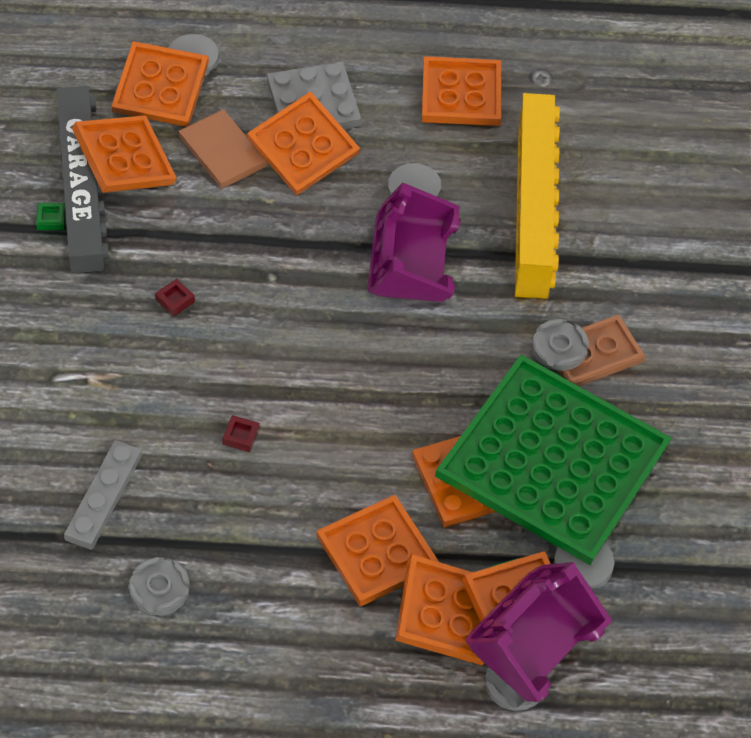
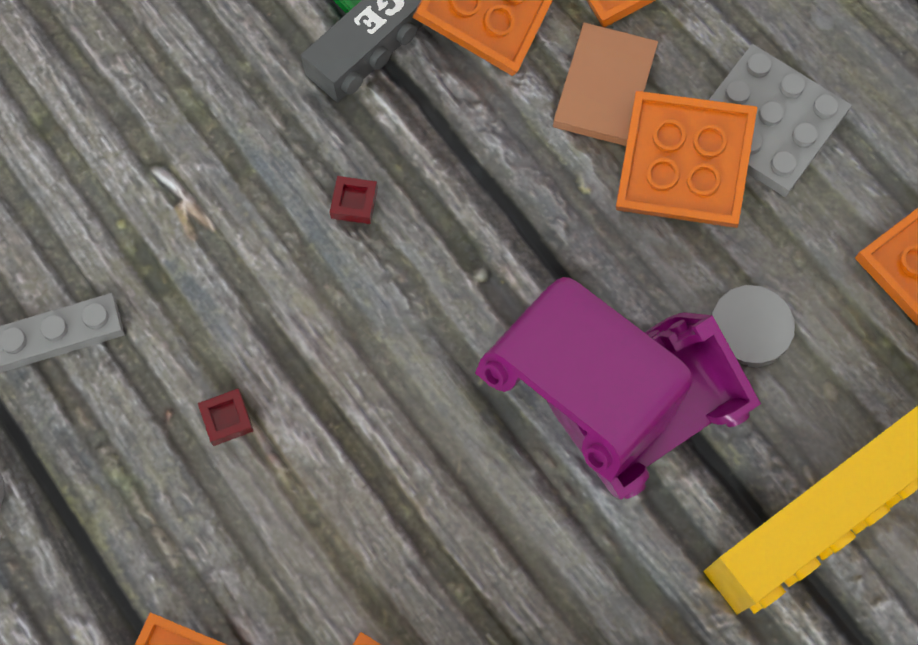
camera: 55 degrees right, 15 degrees up
none -> magenta windscreen [475,277,692,483]

